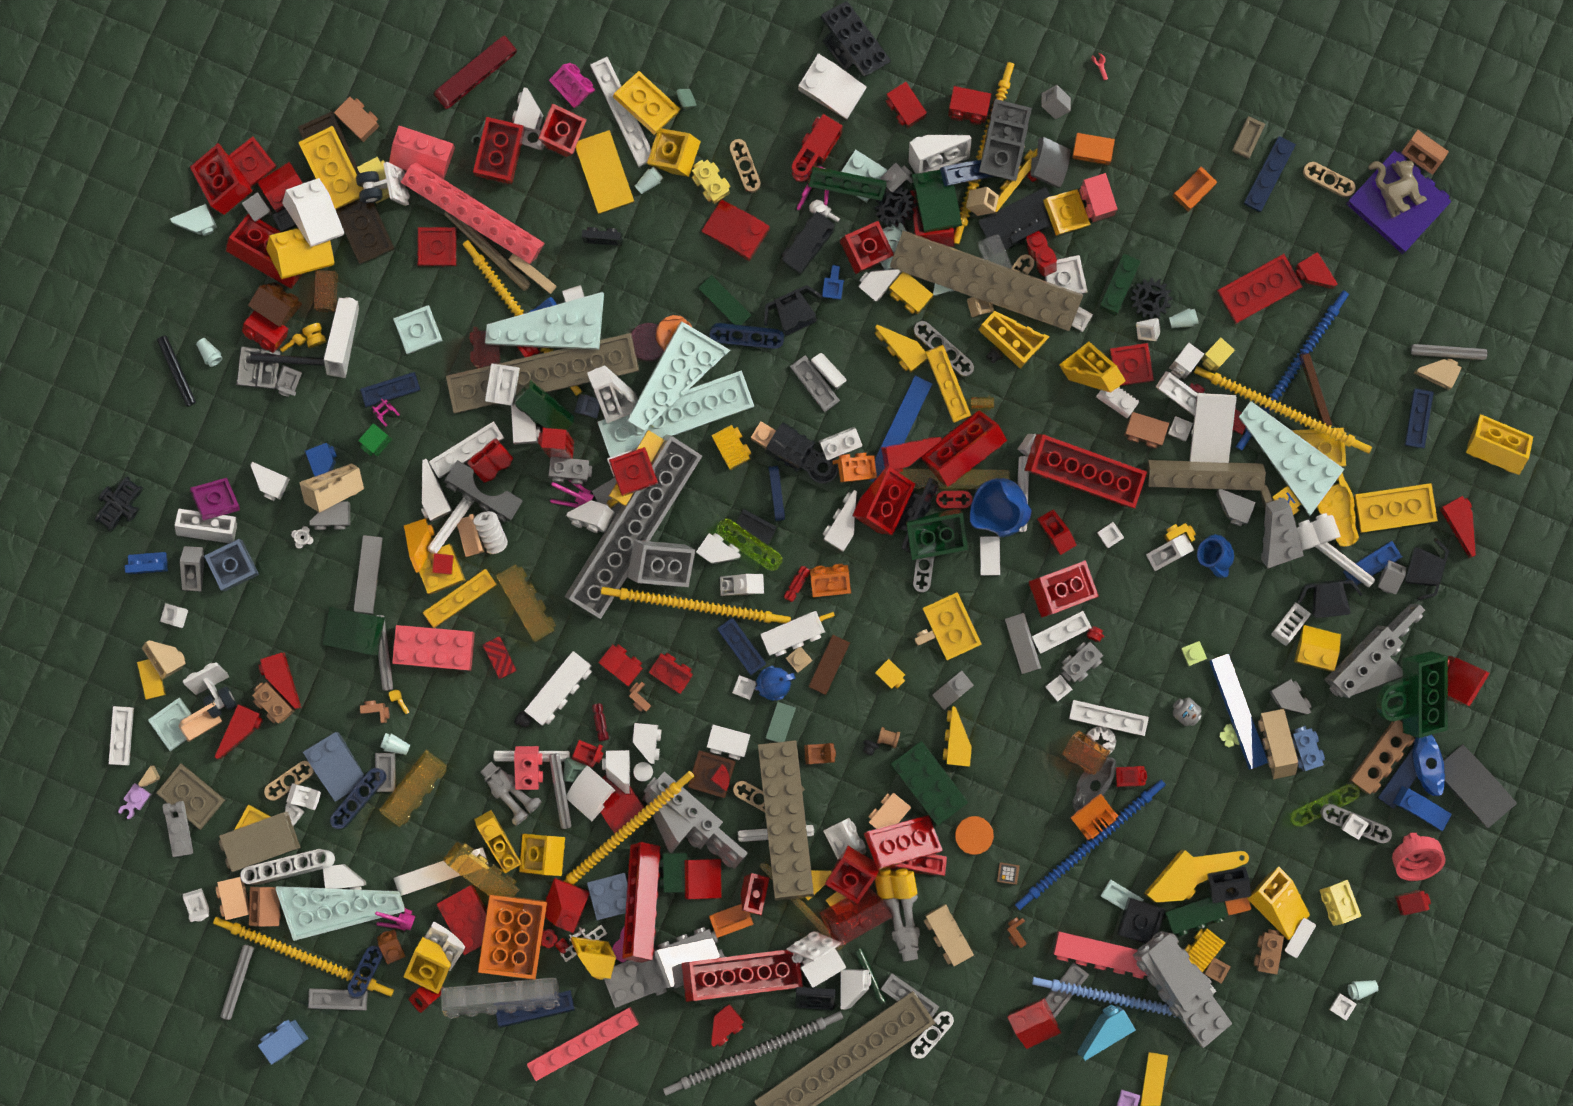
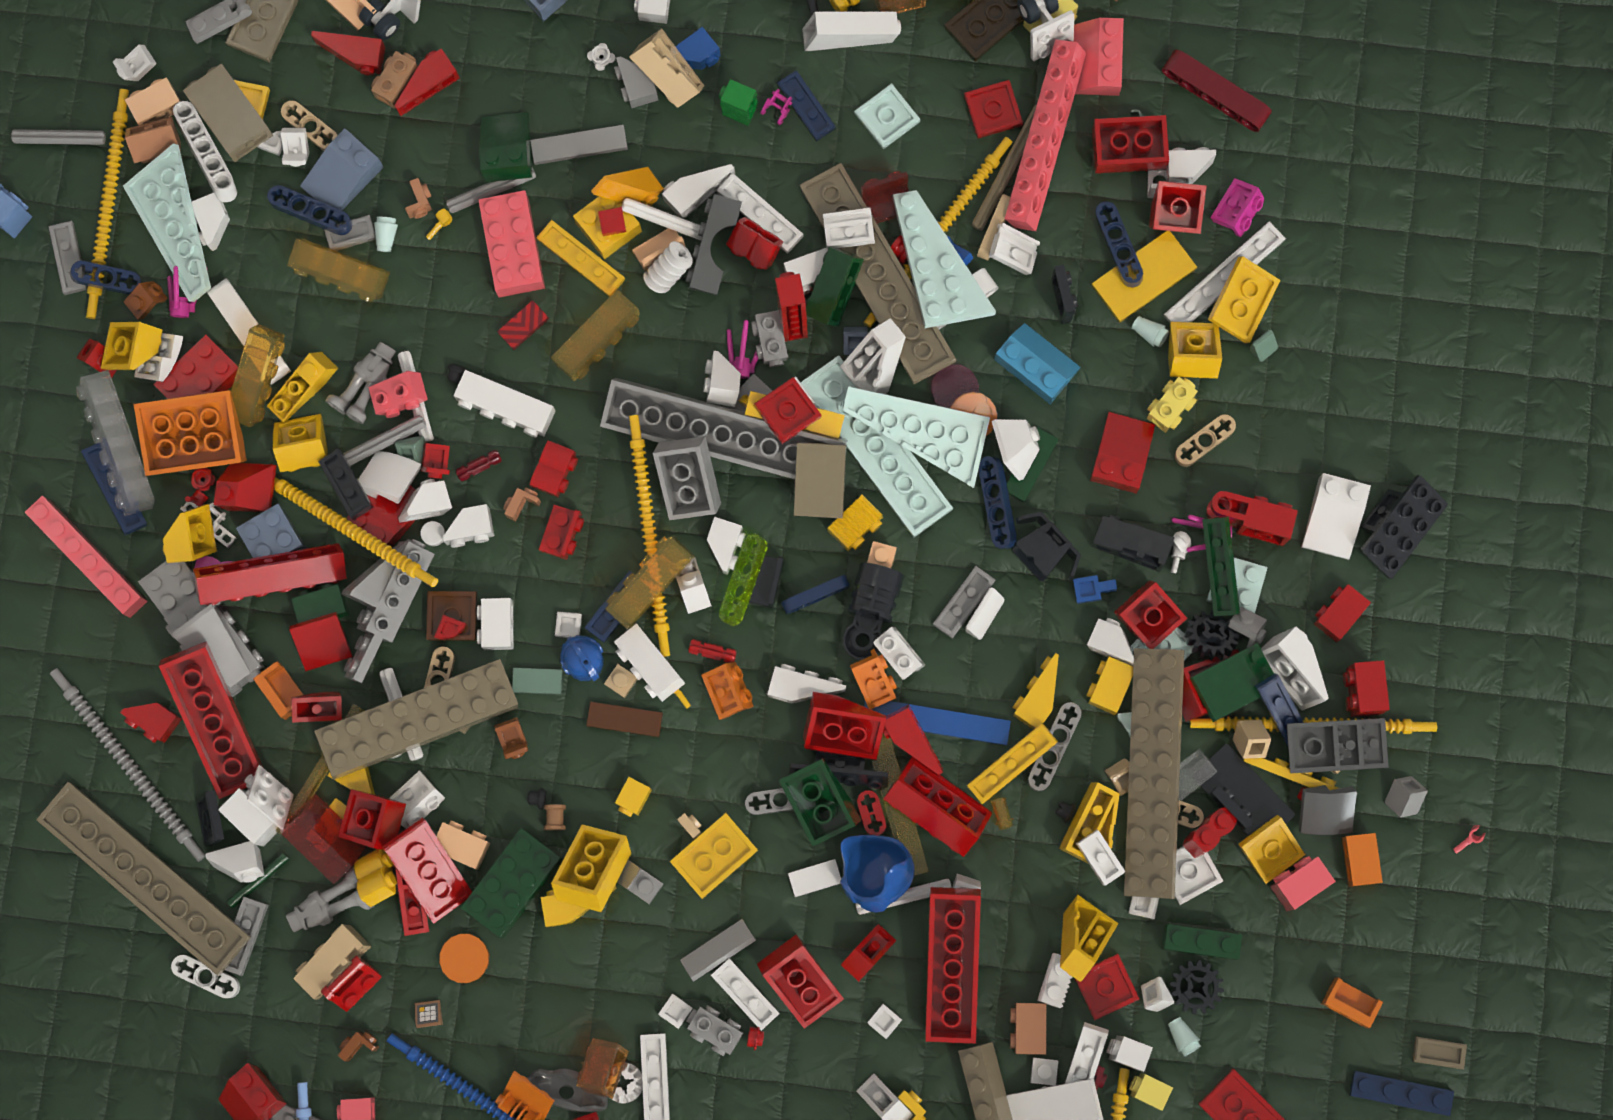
camera: 75 degrees right, 5 degrees down
none -> black tile [318,448,373,521]
none -> red plate [321,955,382,1012]
none -> yellow brick [551,825,631,912]
none -> clear yellow brick [605,536,695,629]
none -> dark tan tile [794,442,846,518]
none -> white plate [989,223,1040,275]
none -> white slope [992,419,1040,481]
none -> dark azure slope [994,323,1081,404]
none -> white plate [1076,830,1125,886]
none -> dark blue beam [1096,201,1143,288]

